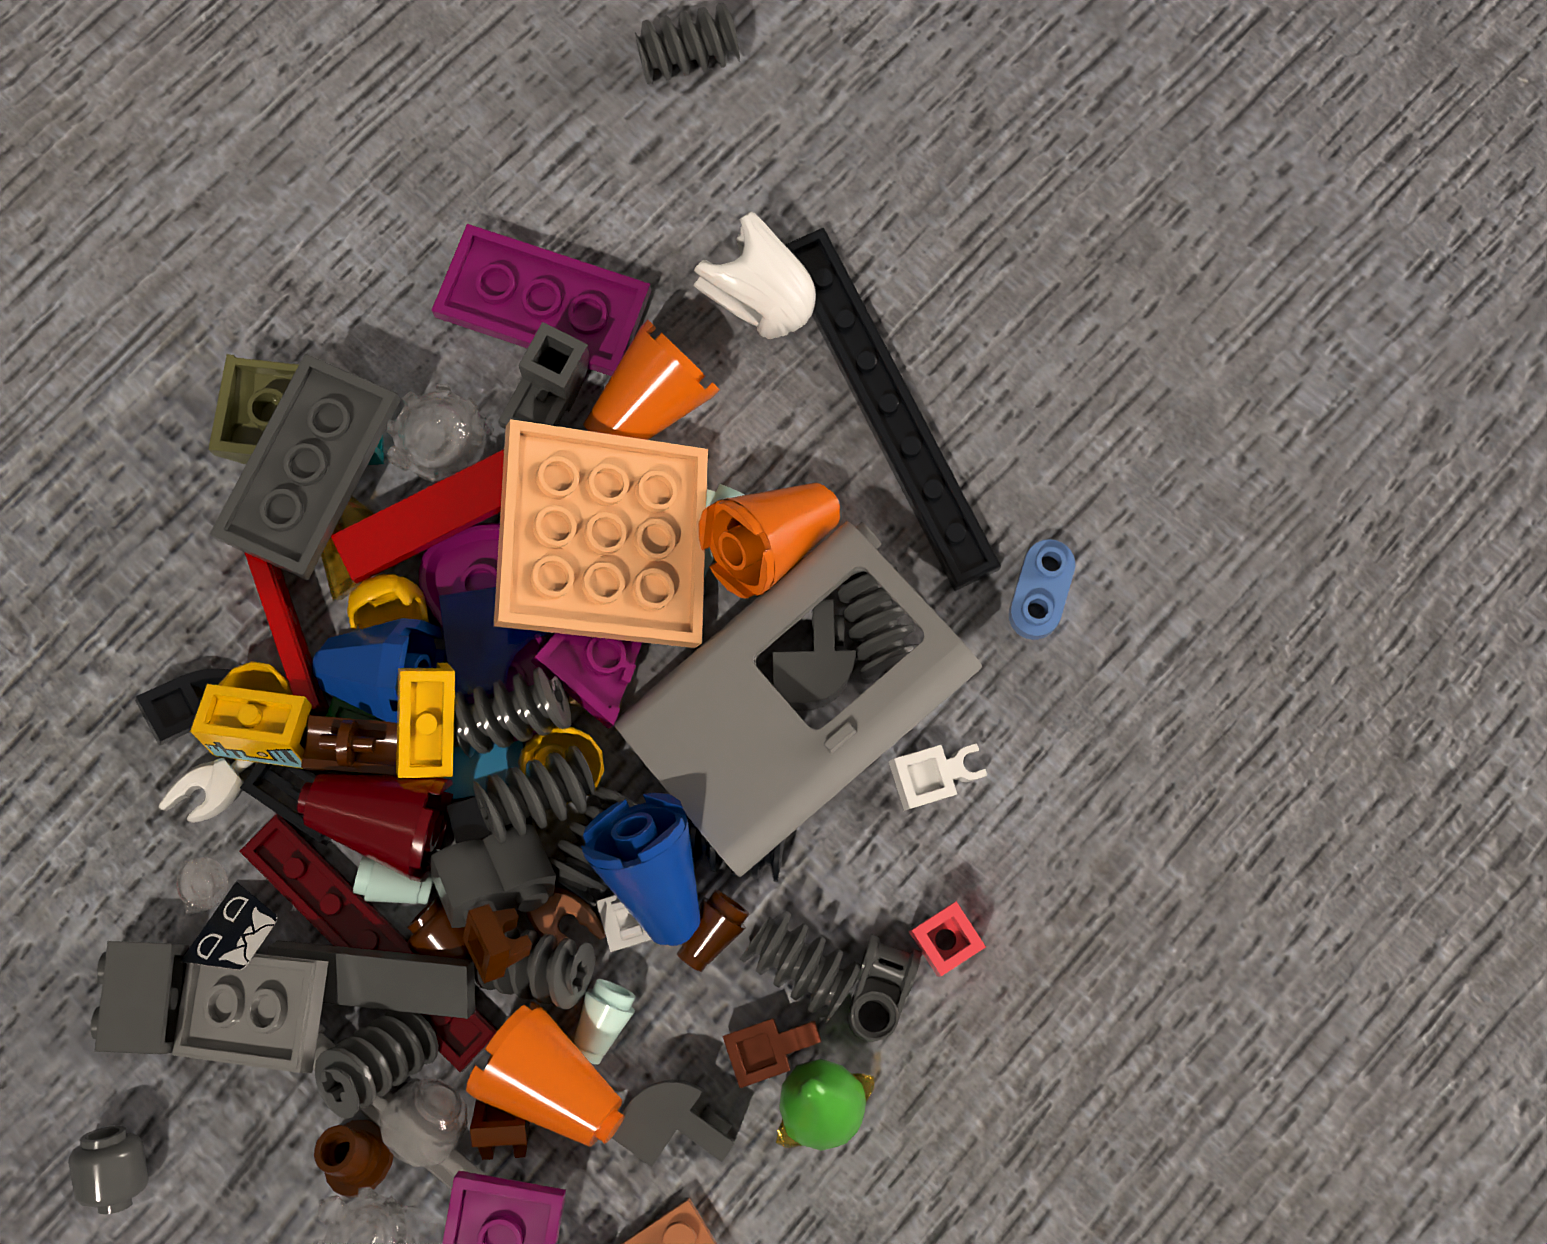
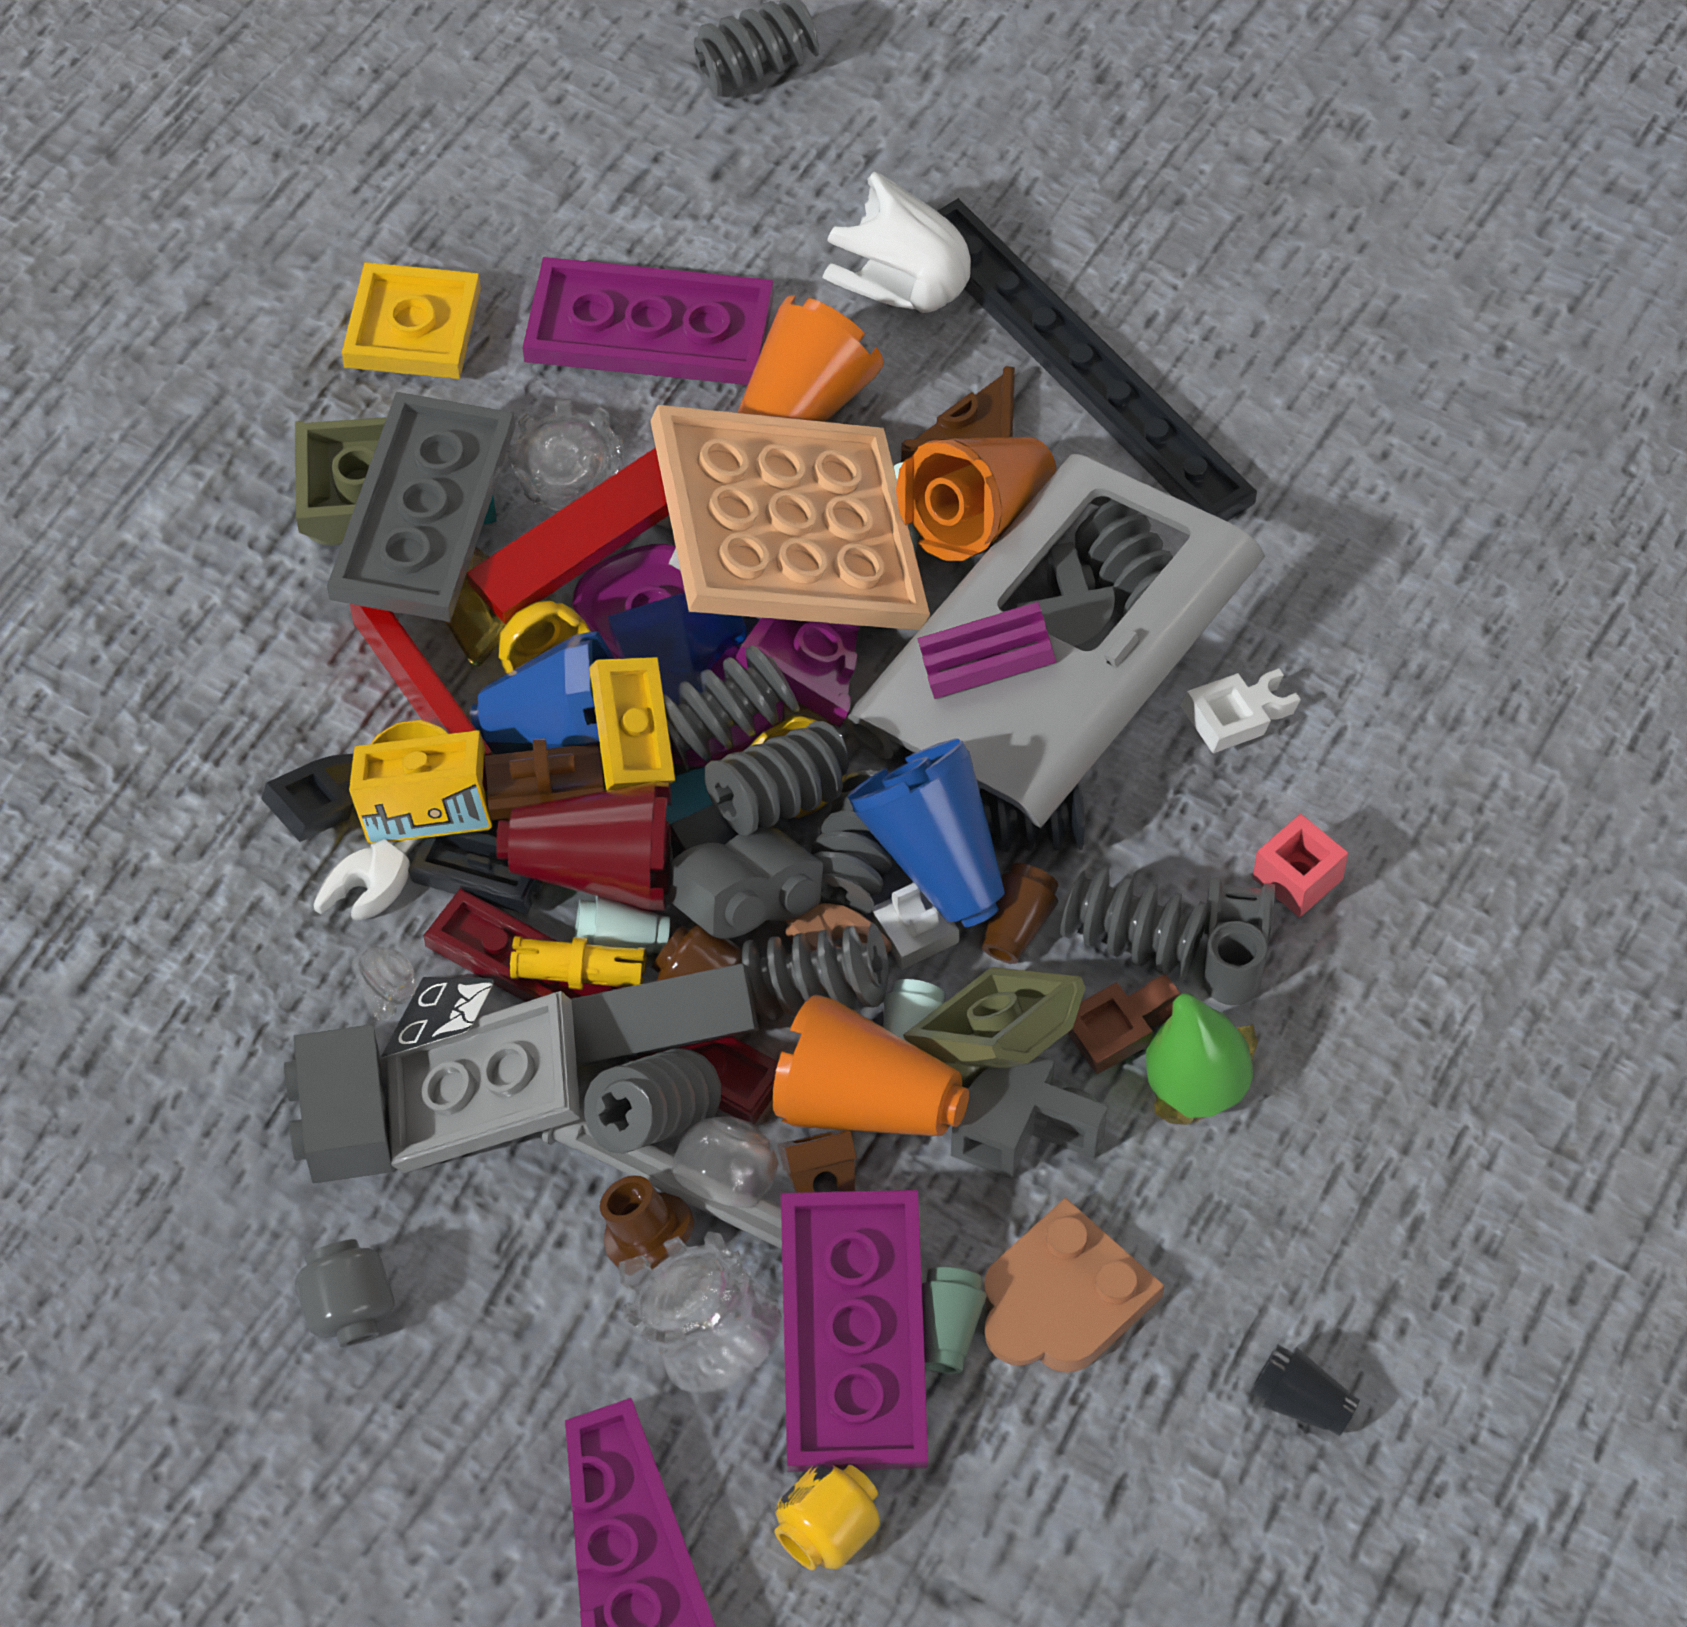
camera: 10 degrees left, 20 degrees down
reddish brown tile [463,904,532,984] -> none
dark grey brick [498,322,590,429] -> none
medium blue plate [1008,539,1075,640] -> none
none -> yellow plate [341,262,481,379]
none -> yellow pin [510,936,647,990]
none -> reddish brown tile [901,366,1015,462]
none -> olive slope [903,967,1086,1087]
none -> magenta tile [917,602,1056,699]

